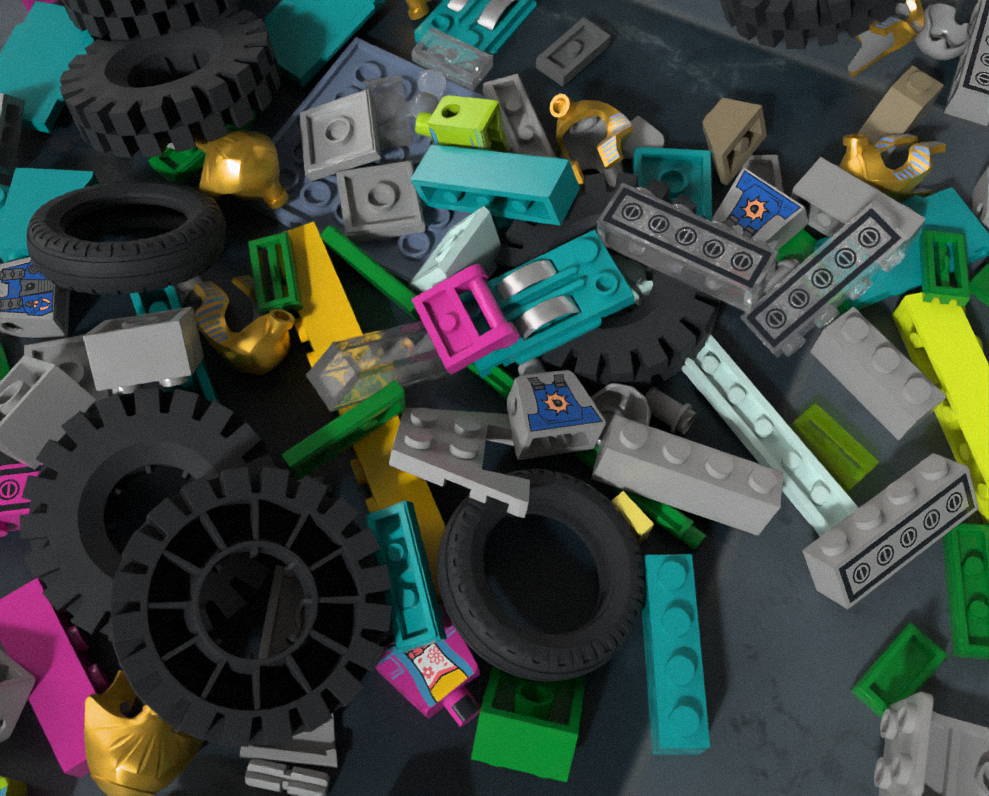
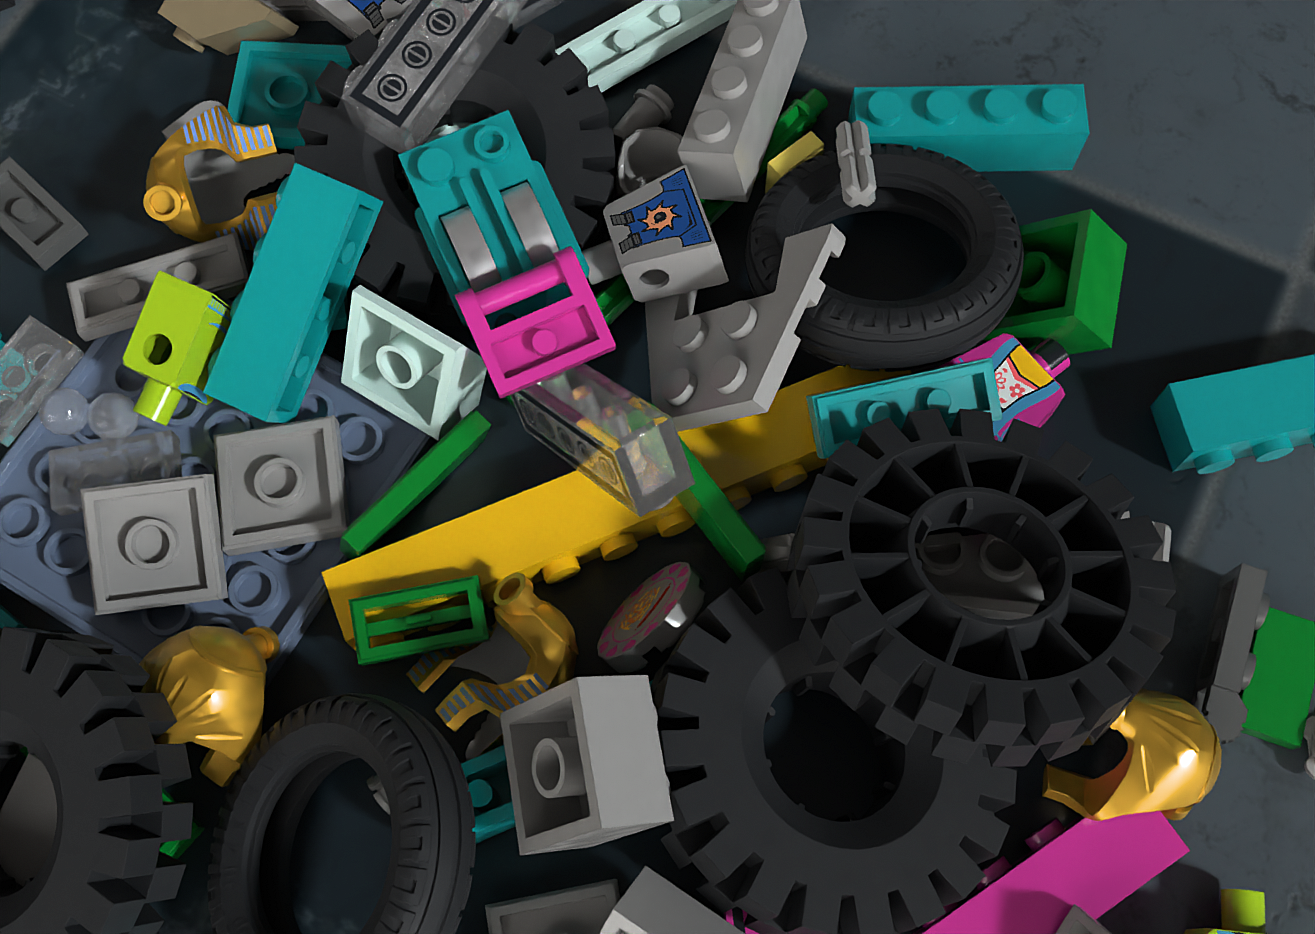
camera: 85 degrees left, 5 degrees up
none -> light grey tile [597,561,705,674]
none -> light grey piece [836,120,877,208]

